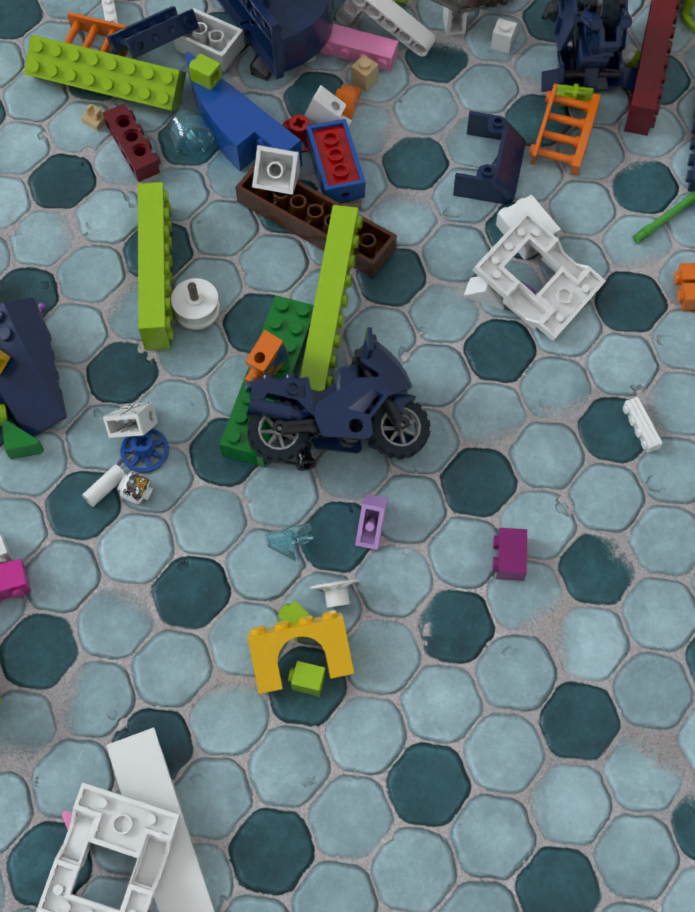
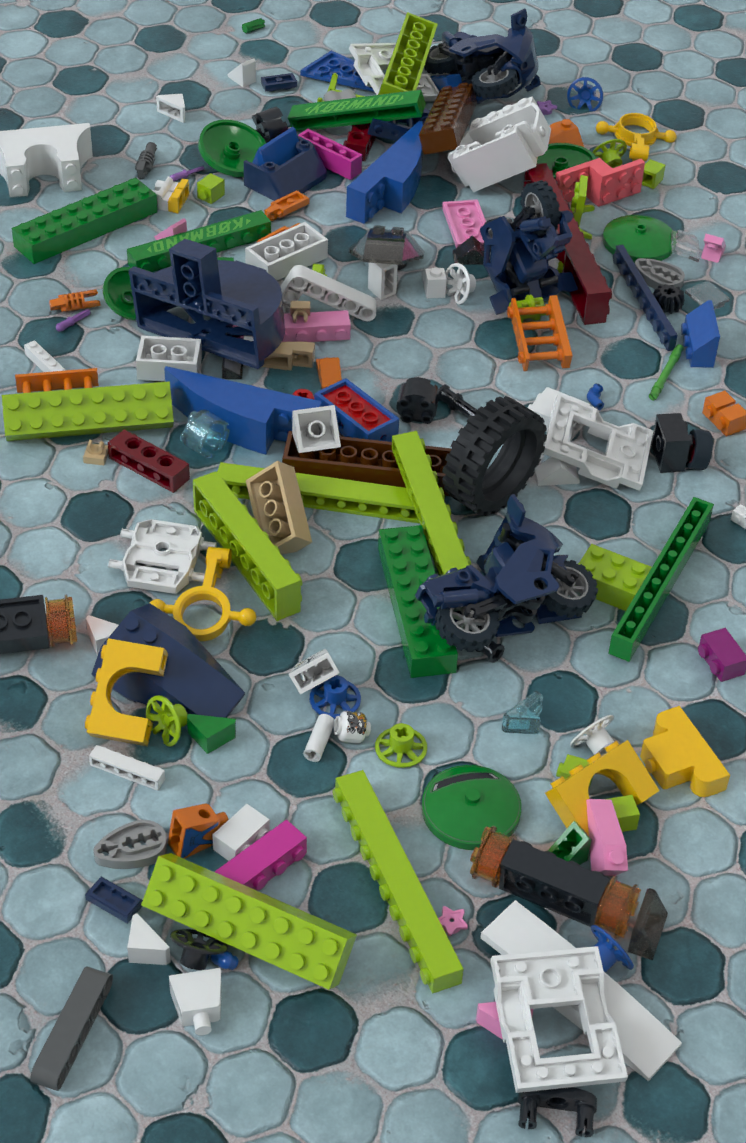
camera: 30 degrees left, 20 degrees down
dark blue fence [107,6,199,59] -> none
white wheel [171,278,220,330] -> none
lime brick [189,53,222,90] -> none
orange torso [244,330,289,382] -> none
white torso [304,85,352,127] -> none
tan brick [351,55,379,92] -> none
lavender slope [355,494,389,550] -> none
dark blue windscreen [453,111,526,204] -> none
none -> white piece [108,519,217,594]
none -> yellow piece [150,547,257,641]
none -> lime brick [217,462,419,523]
none -> tan slope [246,461,312,554]
none -> tan slope [262,342,315,370]
none -> tan tile [290,301,310,323]
none -> lime brick [332,770,464,994]
none -> lime wheel [375,723,427,768]
none -> black brick [396,377,440,424]
none -> green dish [422,765,522,850]
none -> bright pink plate [438,906,468,936]
none -> black pin [439,384,477,418]
none -> black tyre [442,396,547,516]
none -> white wheel [445,263,476,304]
none -> black brick [470,826,641,939]
none -> green slope [548,821,592,865]
none -> lime brick [574,544,652,611]
none -> bright pink slope [586,799,628,876]
none -> blue arm [587,383,604,410]
none -> blue wheel [591,925,634,973]
none -> green brick [608,497,714,662]
none -> clear smoke tile [628,888,668,960]
none -> yellow brick [640,706,730,797]
none -> black brick [651,413,693,473]
none -> black wheel [686,429,713,470]

